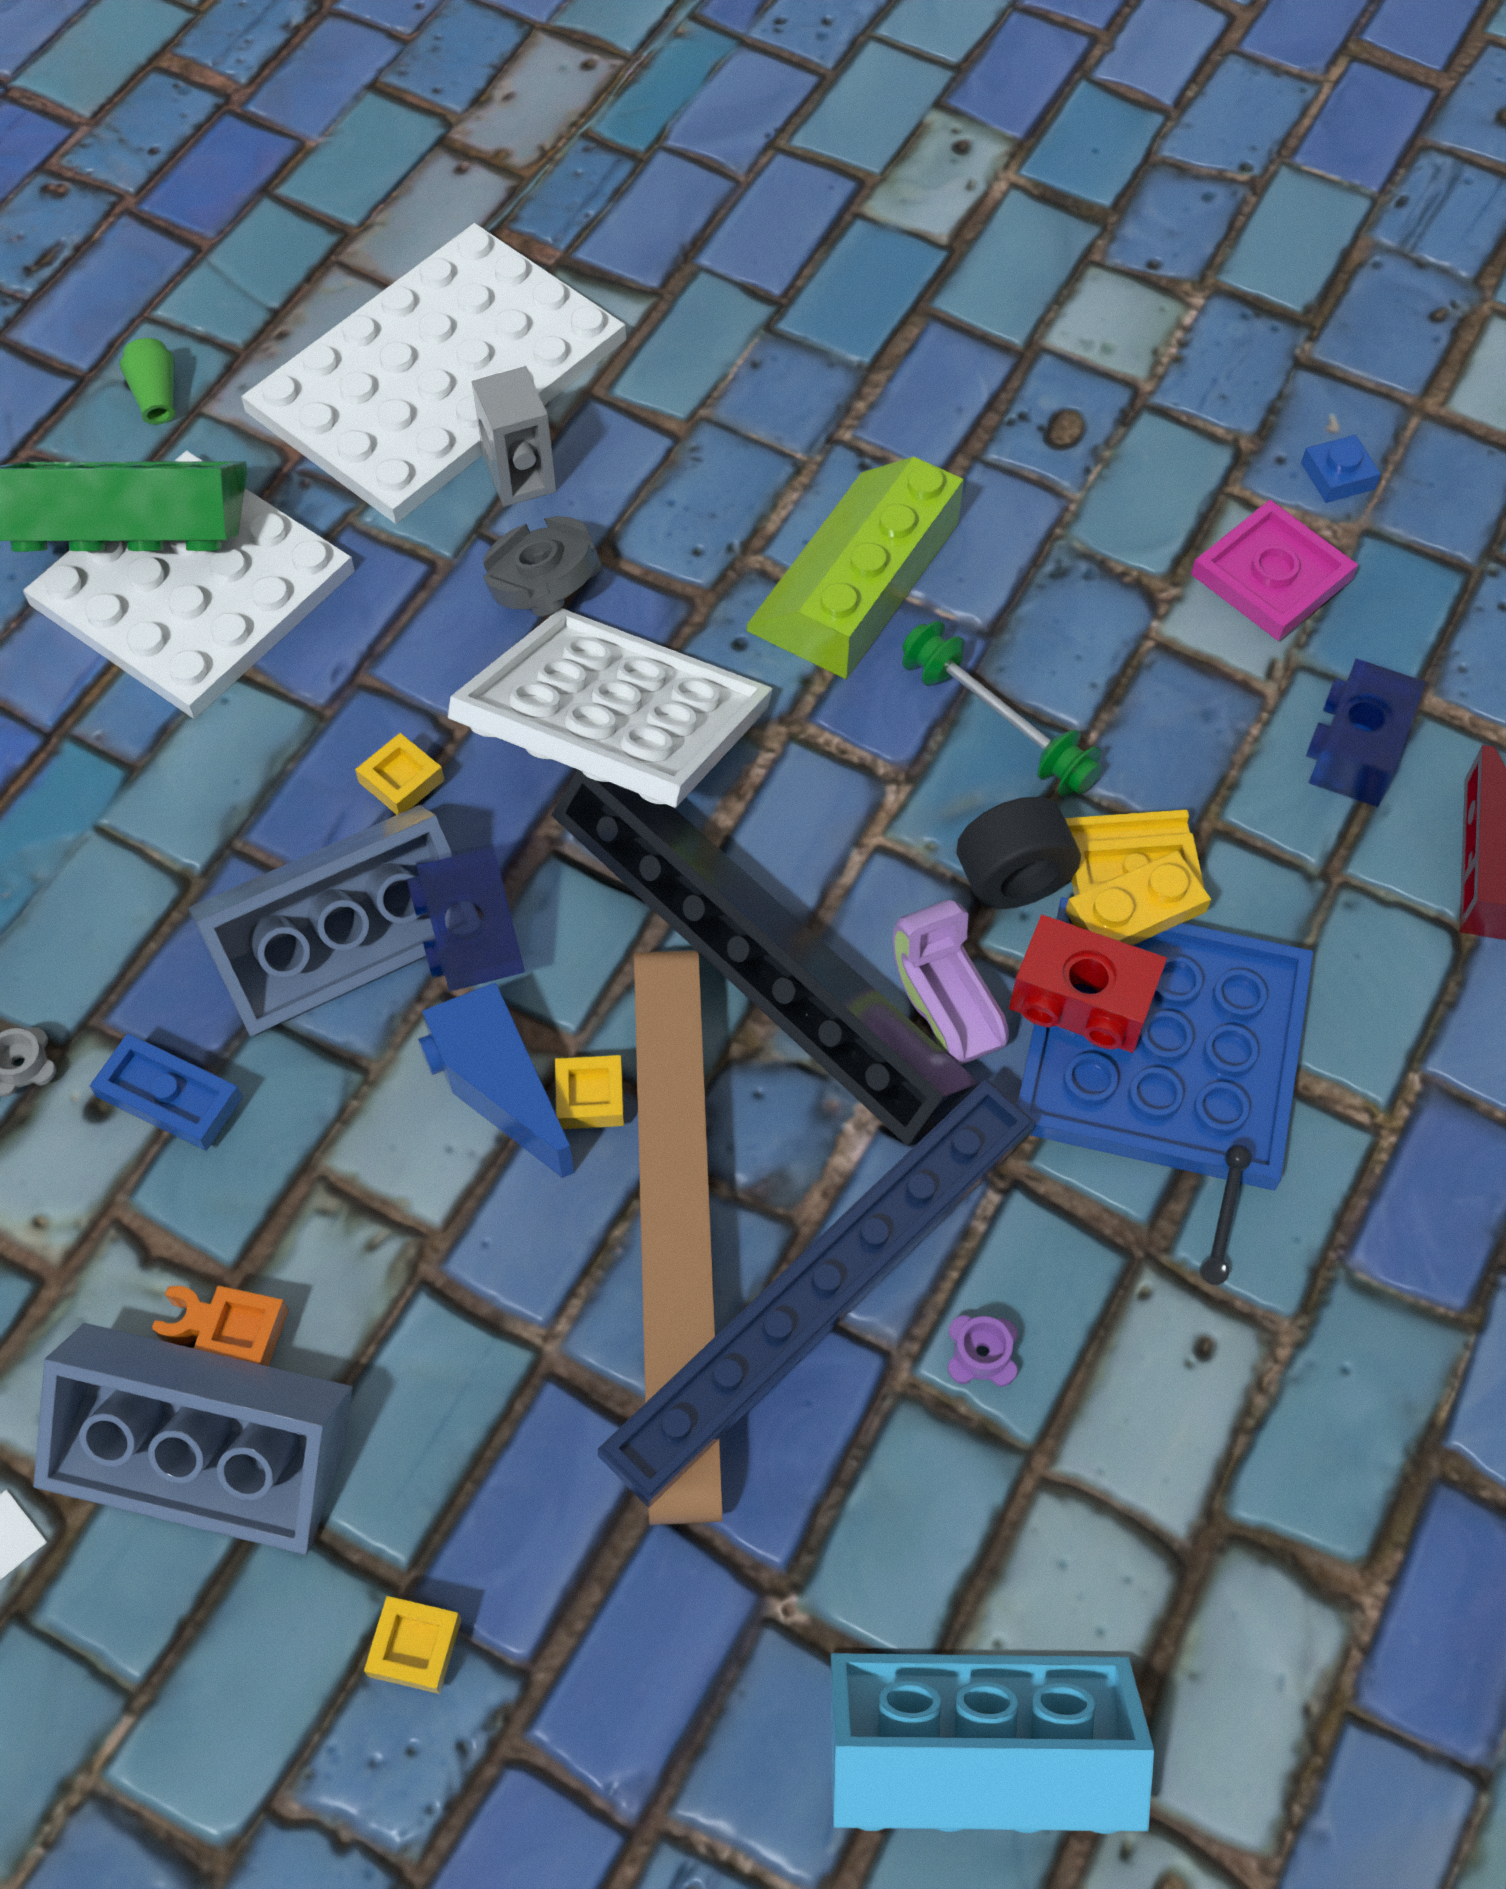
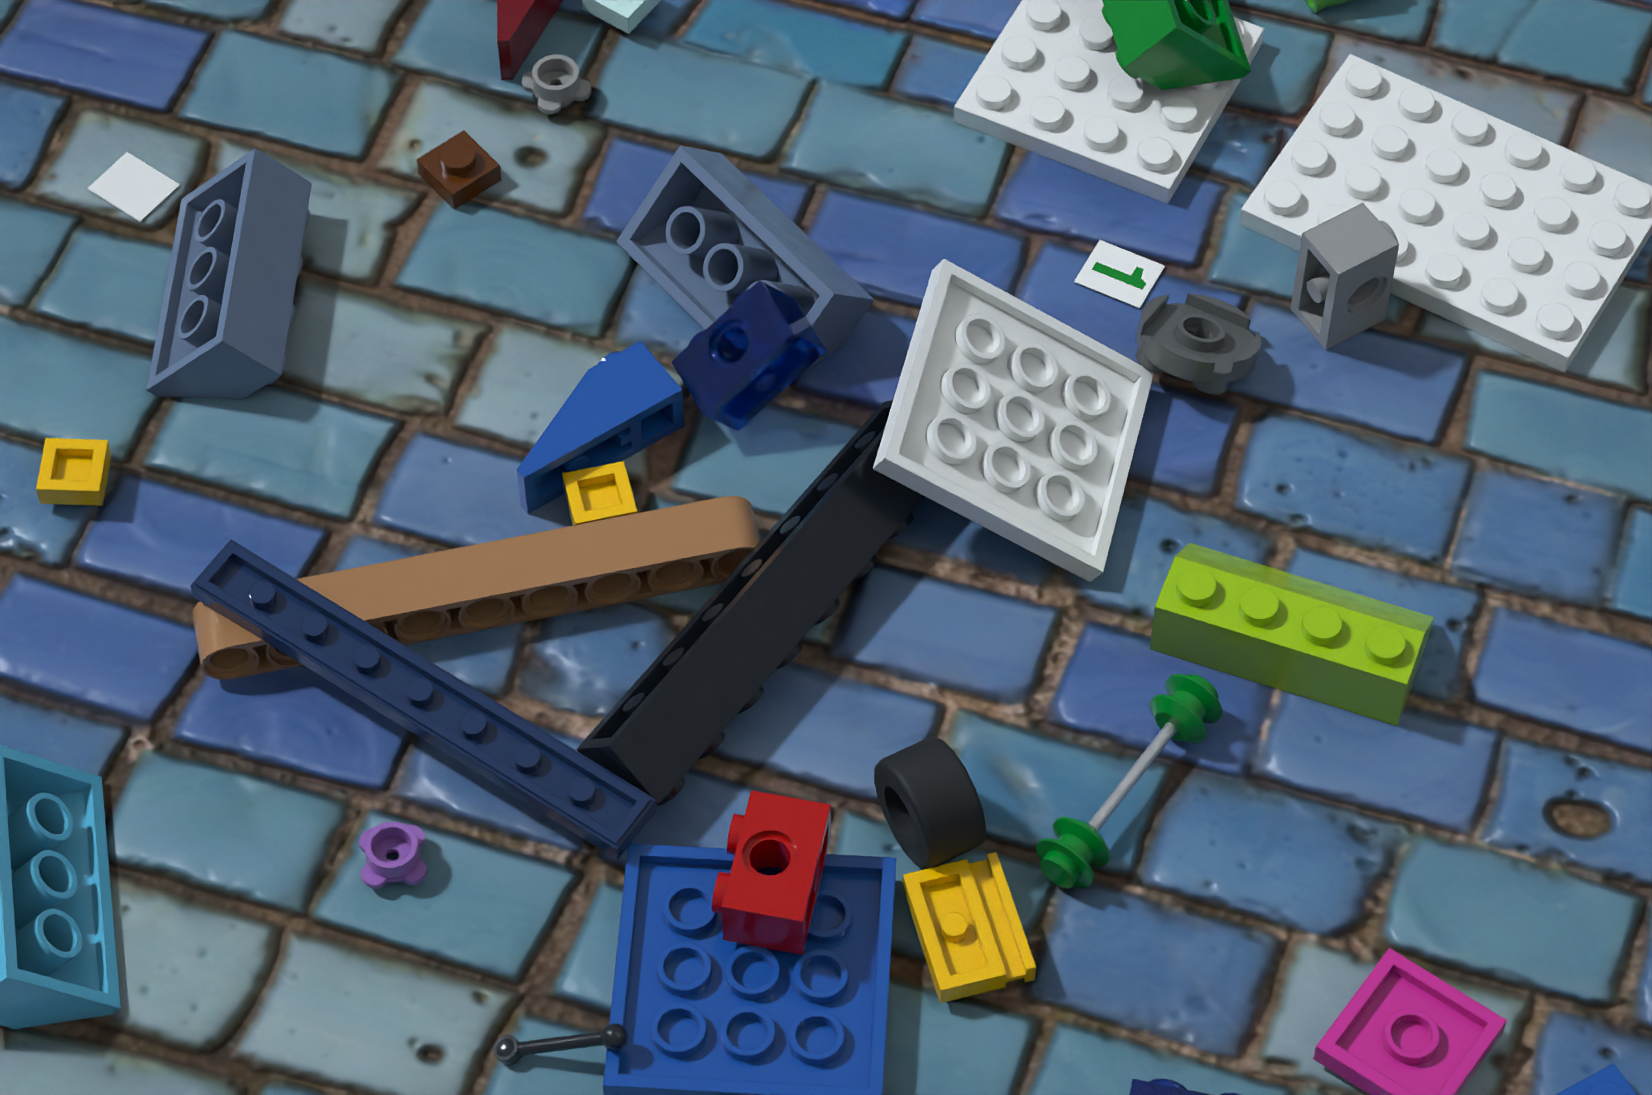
camera: 80 degrees right, 5 degrees down
blue plate [89,1033,243,1151] -> none
orange plate [152,1286,289,1366] -> none
yellow plate [355,733,444,815] -> none
lavender animal [892,900,1009,1065] -> none
yellow plate [1065,850,1211,946] -> none
none -> reddish brown plate [417,130,501,210]
none -> white sticker [1074,240,1165,309]

